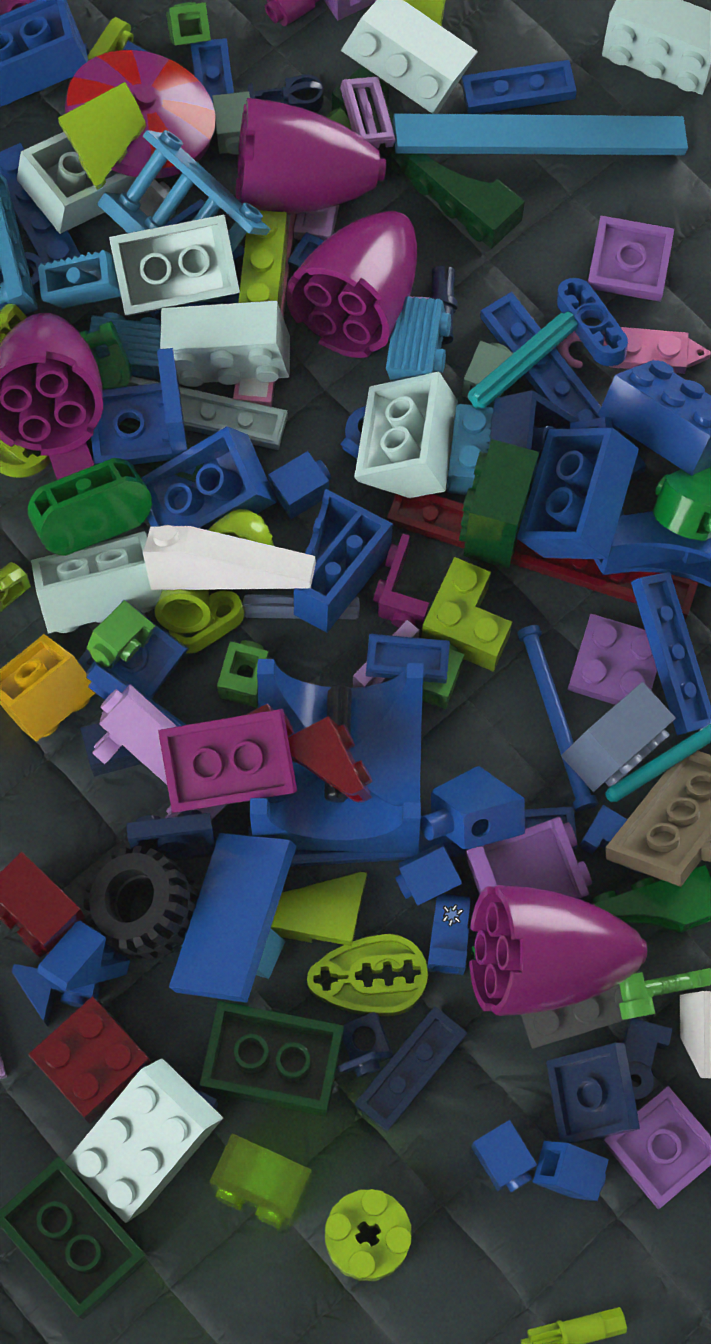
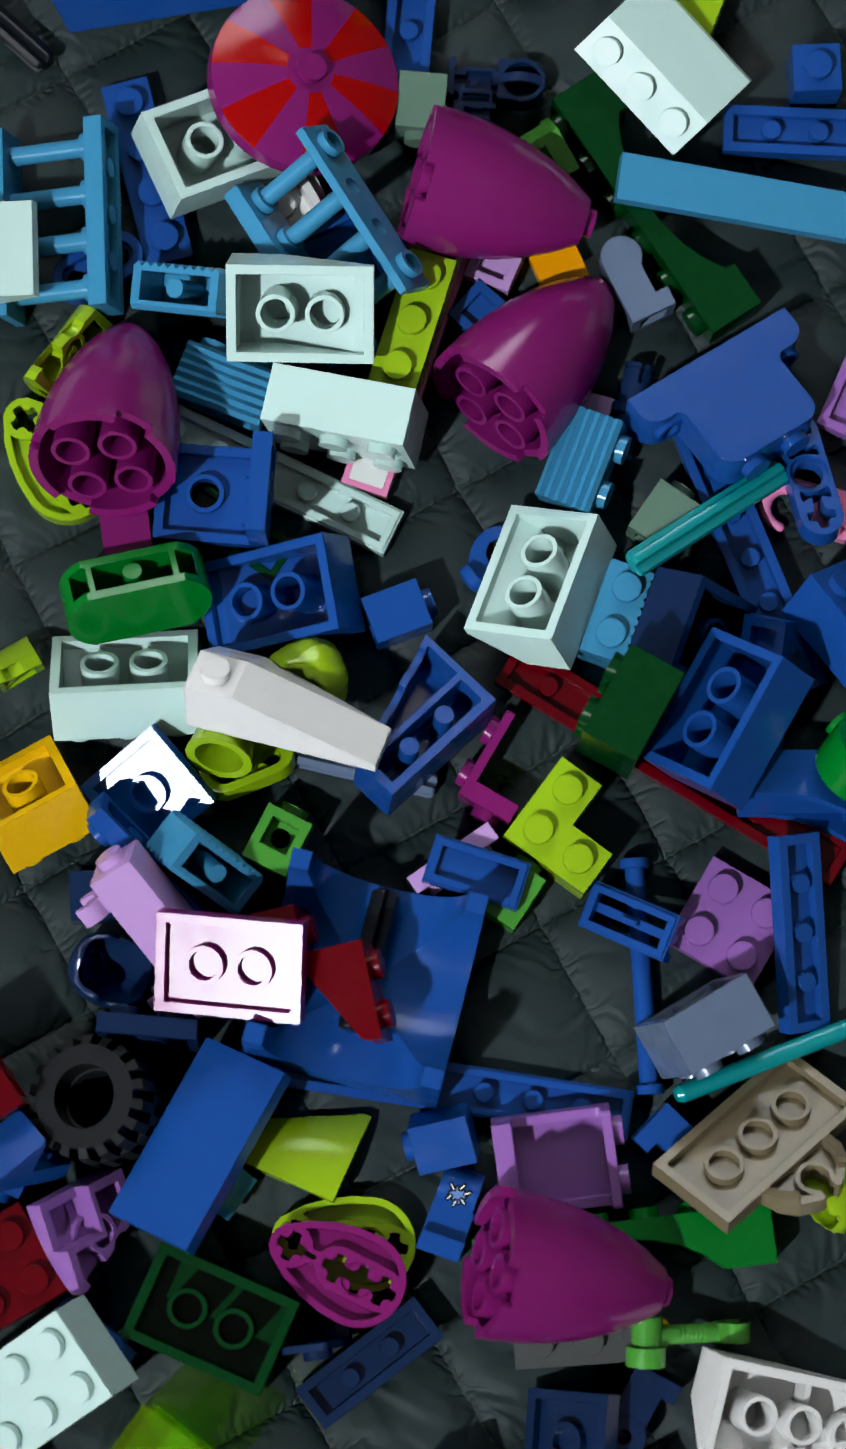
camera: 10 degrees right, 10 degrees up
lime slope [58,82,146,190] -> none
green plate [80,321,133,390] -> none
bright green brick [86,600,155,669] -> none
lavender tile [340,77,396,148] -> none
blue torso [420,766,525,850] -> none
none -> medium lavender slope [26,1168,130,1295]
none -> dark blue hair [68,932,154,1009]
none -> dark azure brick [146,810,263,914]
none -> magenta piece [269,1221,406,1329]
none -> light orange tile [527,246,590,286]
none -> blue tile [577,880,686,963]
none -> sand blue leg [599,236,676,334]
none -> blue brick [623,307,815,484]
none -> blue brick [786,43,842,108]

